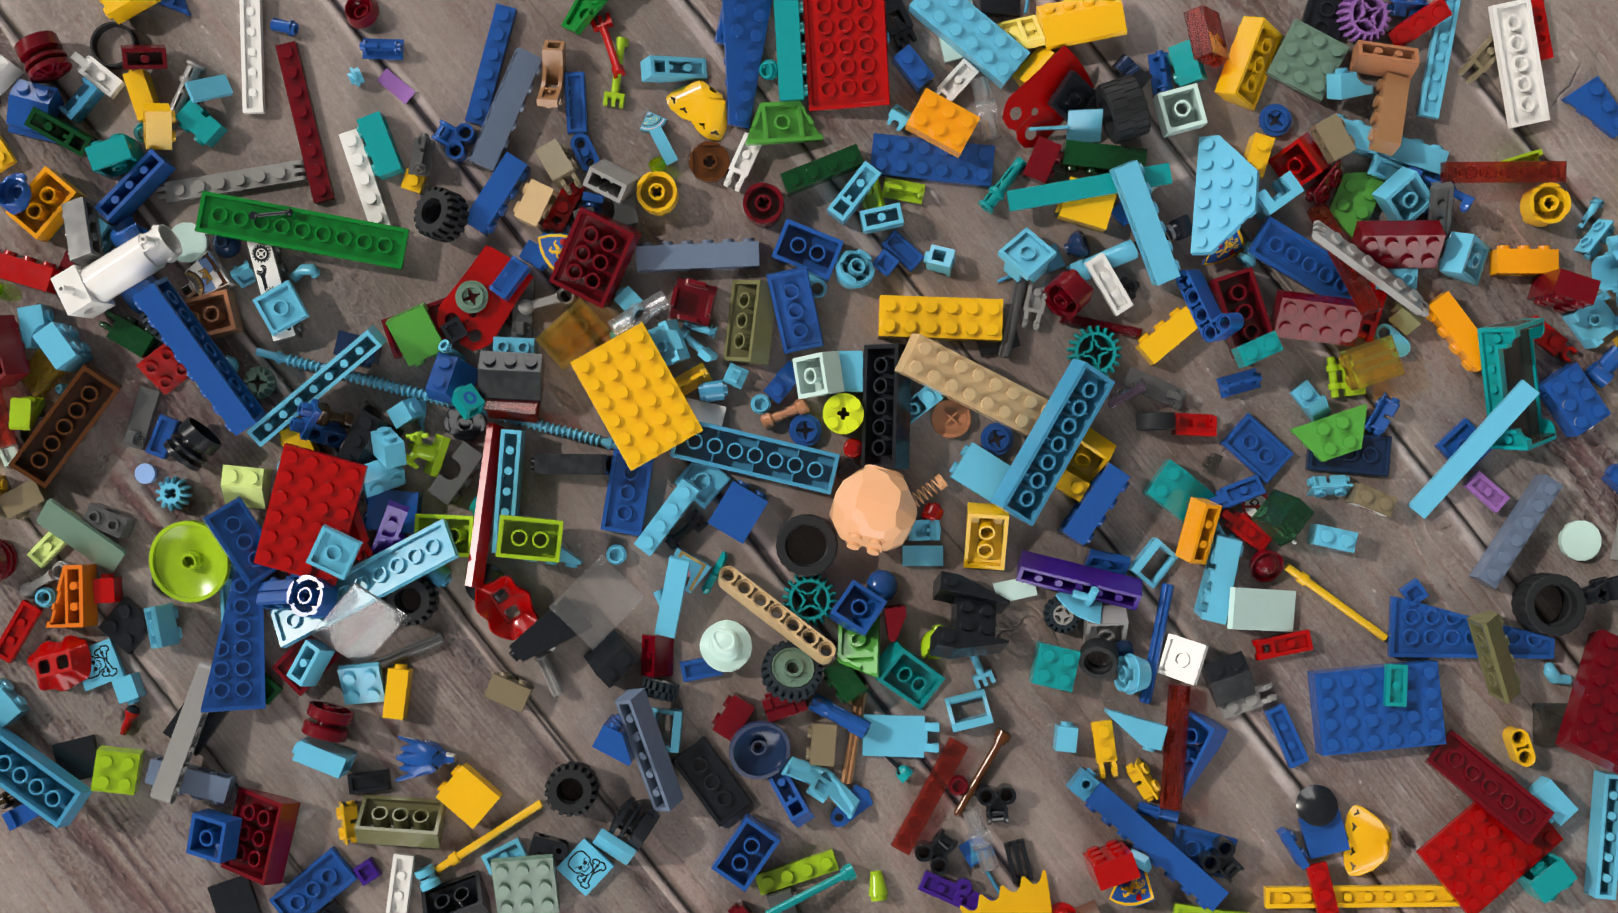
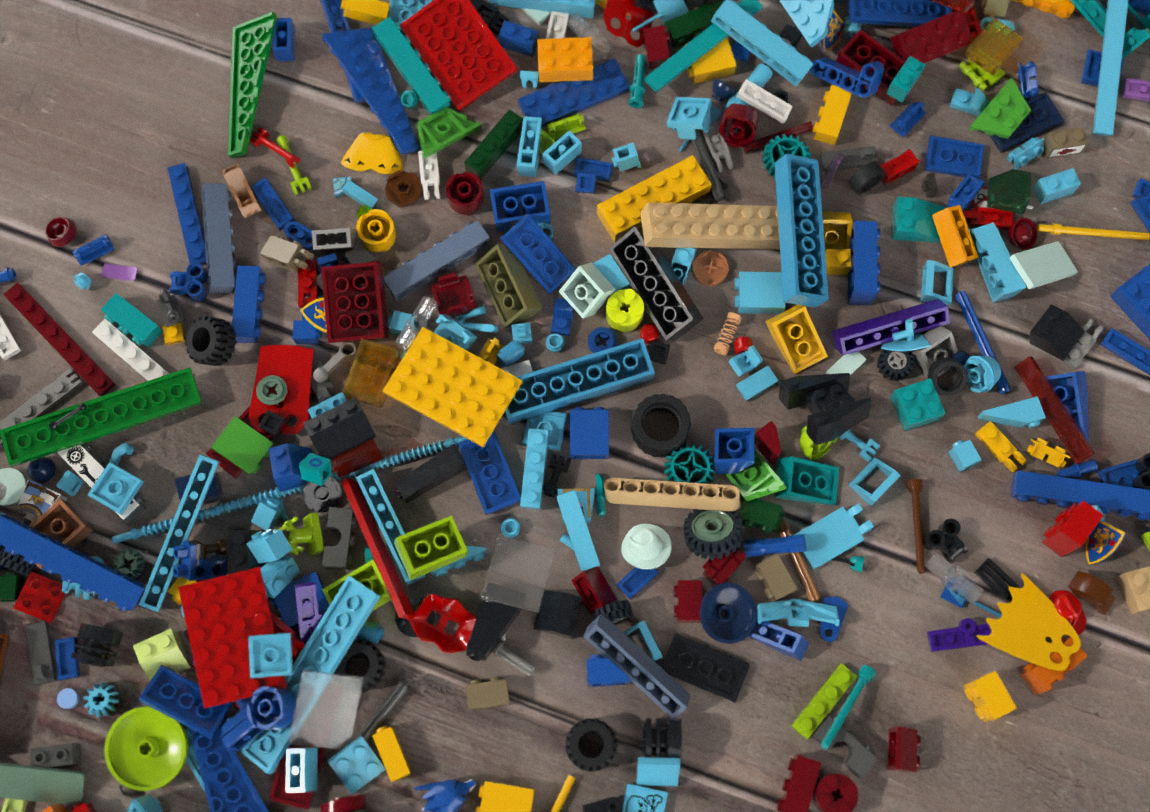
camera: 30 degrees left, 15 degrees down
medium azure piece [438,339,467,361] -> none
blue hinge [489,255,532,302] -> none
tan brick [513,179,559,233] -> none
medium azure slope [640,55,707,83] -> none
blue brick [711,812,781,892] -> none
nougat piece [760,399,810,430] -> none
light nougat rock [829,465,917,556] -> none
medium azure cone [835,249,875,289] -> none
blue hair [867,569,897,601] -> none
lime cone [868,870,889,901] -> none
clear red plate [891,737,968,855] -> none
black piece [914,828,958,876] -> none
dark red plate [948,775,968,796] -> none
blue gear [980,423,1013,455] -> none
dark azure brick [1066,767,1100,802] -> none
blue plate [1085,548,1130,575] -> none
white tile [1157,633,1209,686] -> none
red plate [1251,629,1313,661] -> none

